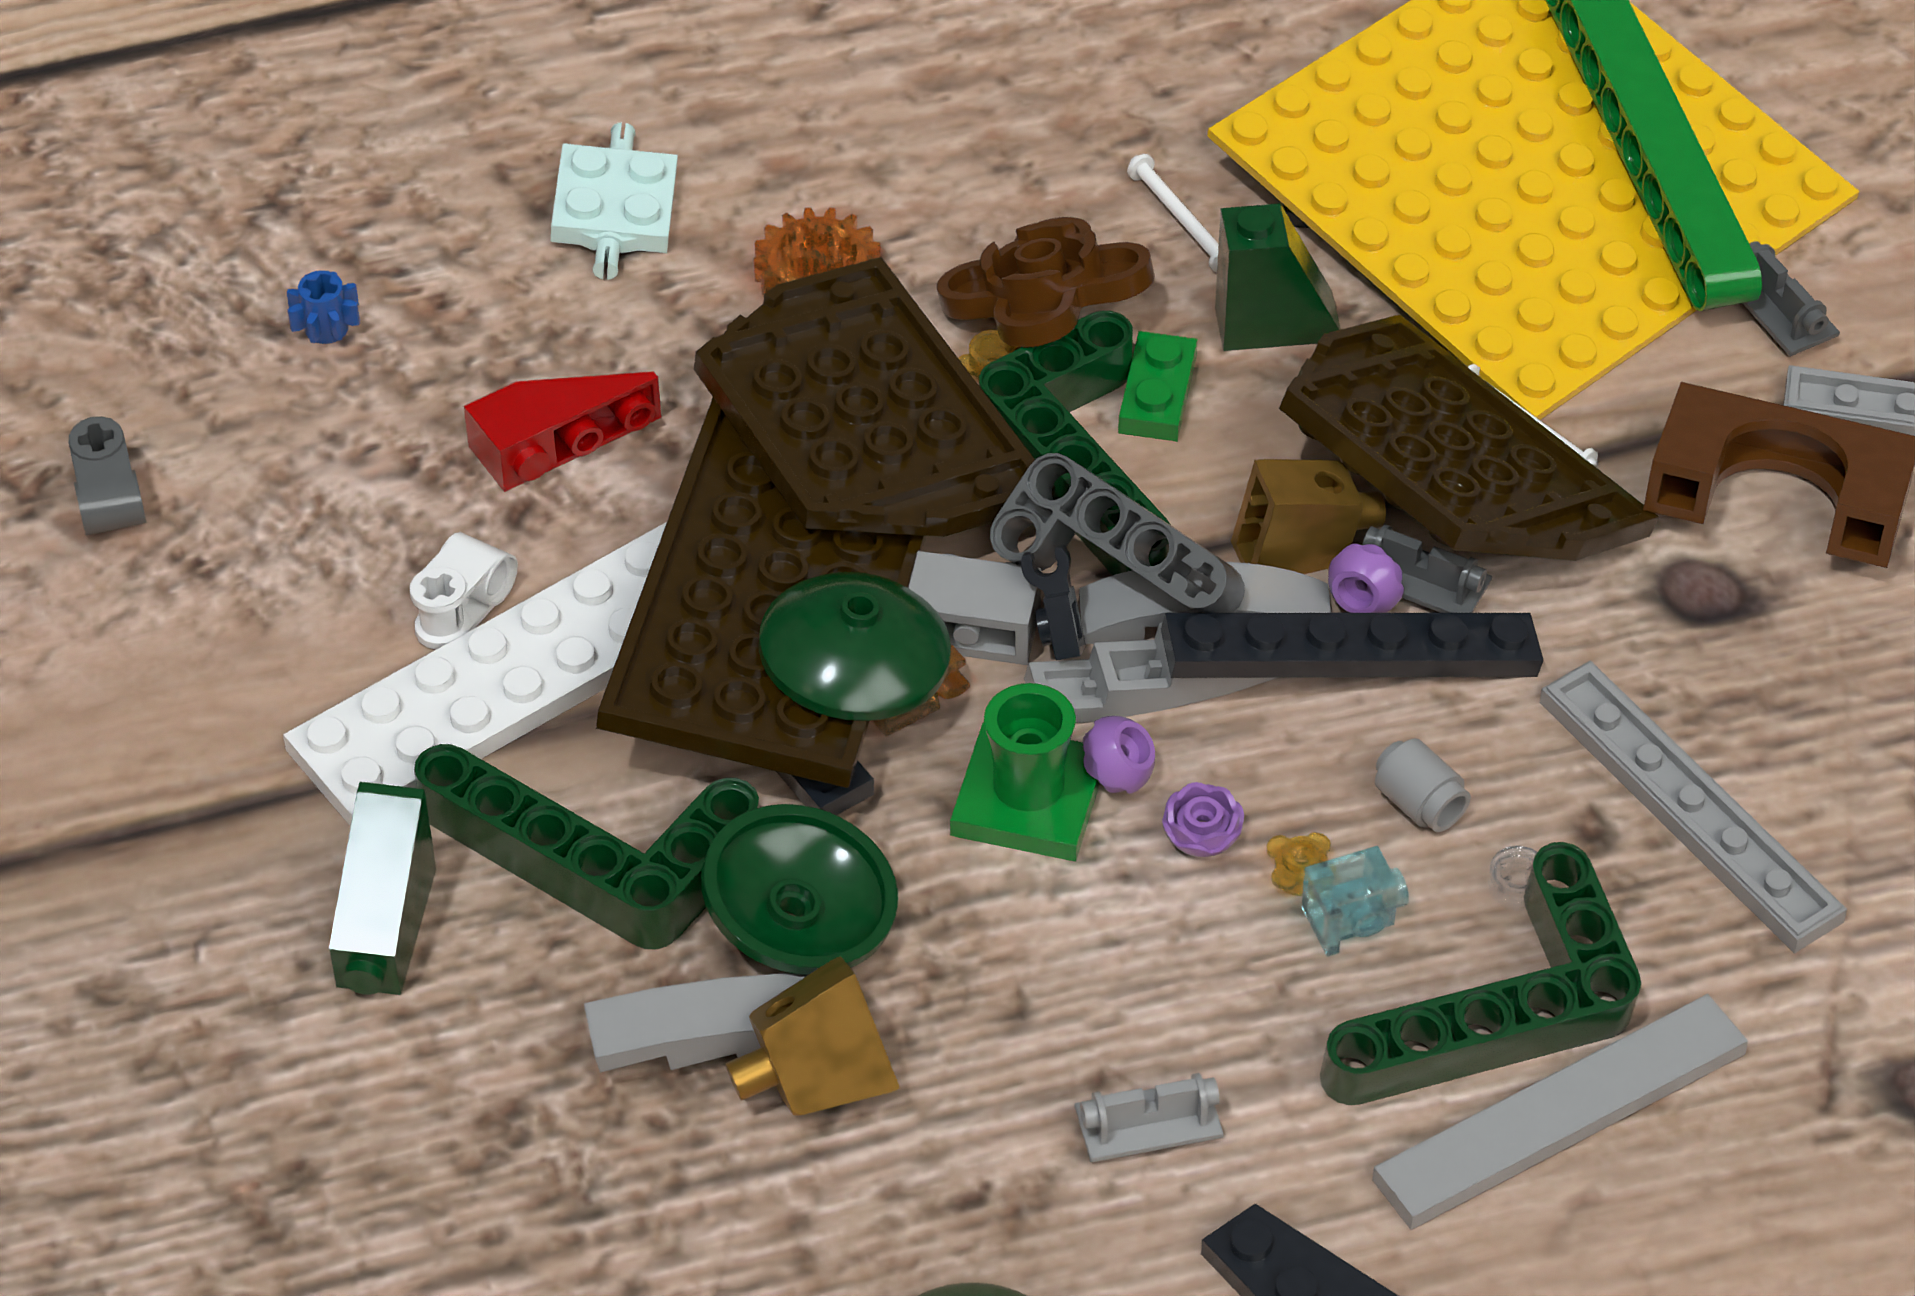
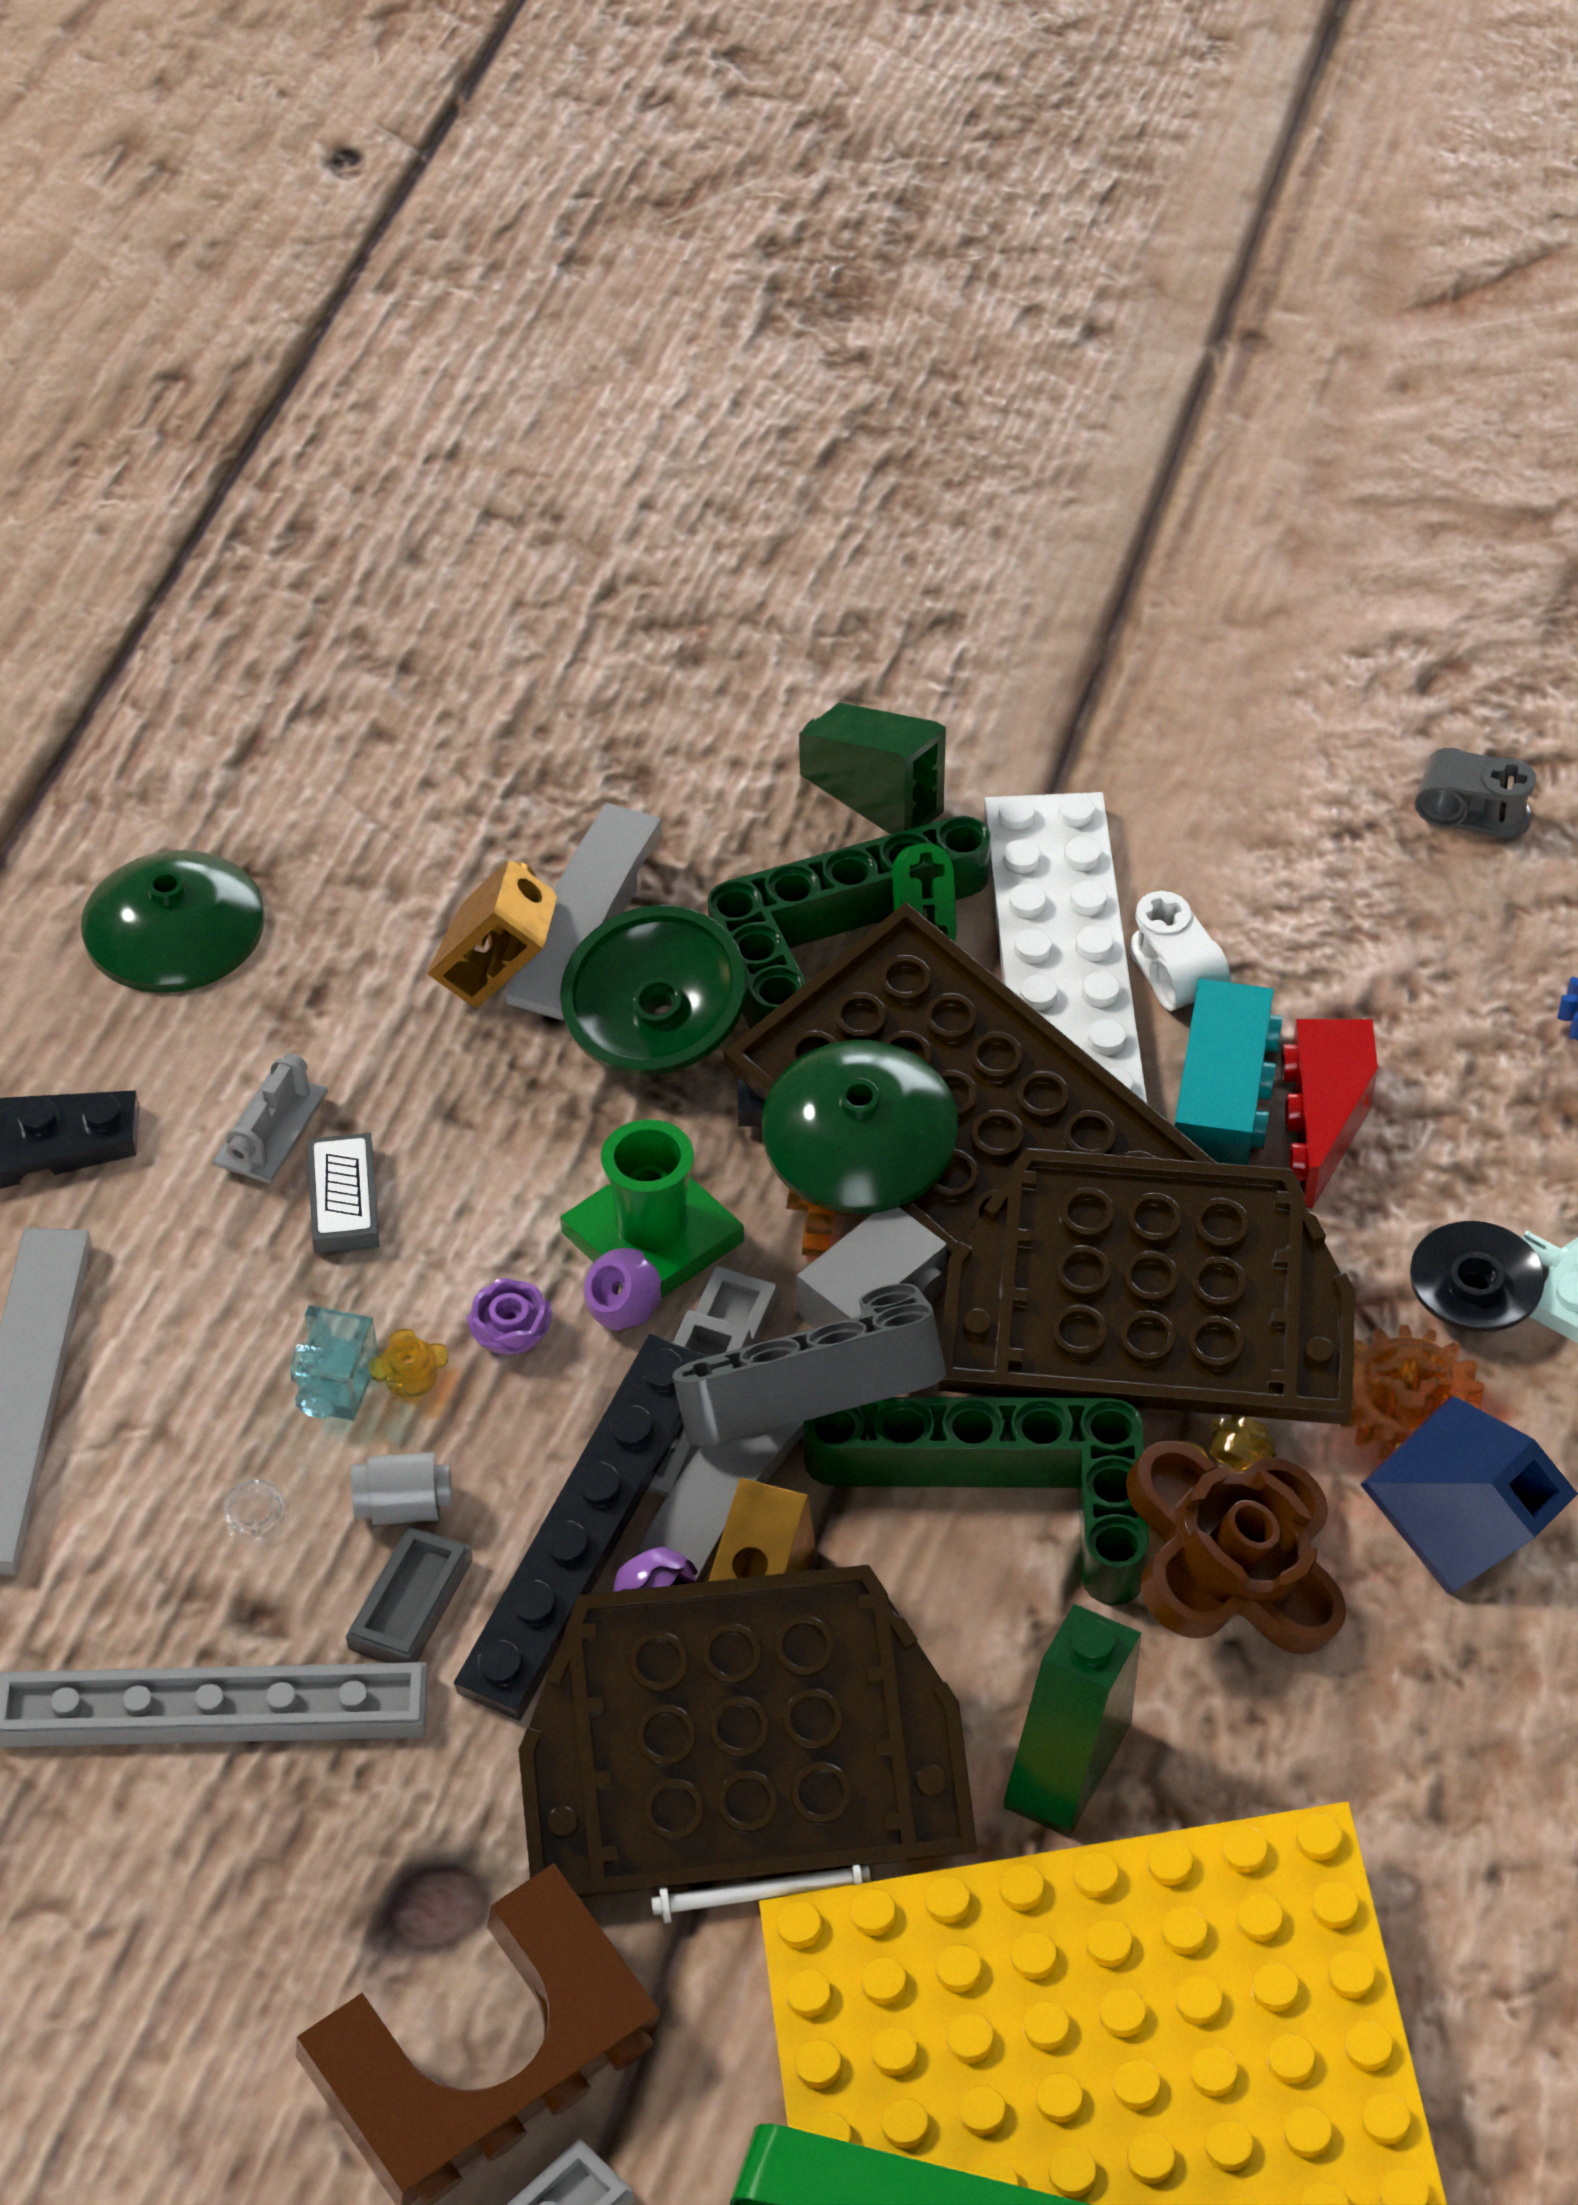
camera: 125 degrees right, 0 degrees up
black plate [1021,545,1086,661] -> none
green plate [1118,331,1198,442] -> none
white axle [1127,154,1219,273] -> none
dark green beam [1320,842,1641,1105] -> none
none -> tile [307,1133,380,1254]
none -> dark grey tile [346,1525,473,1663]
none -> green beam [892,843,957,942]
none -> teal brick [1174,979,1283,1165]
none -> clear yellow plate [1209,1415,1278,1472]
none -> dark blue slope [1360,1396,1578,1593]
none -> black dish [1410,1221,1545,1332]

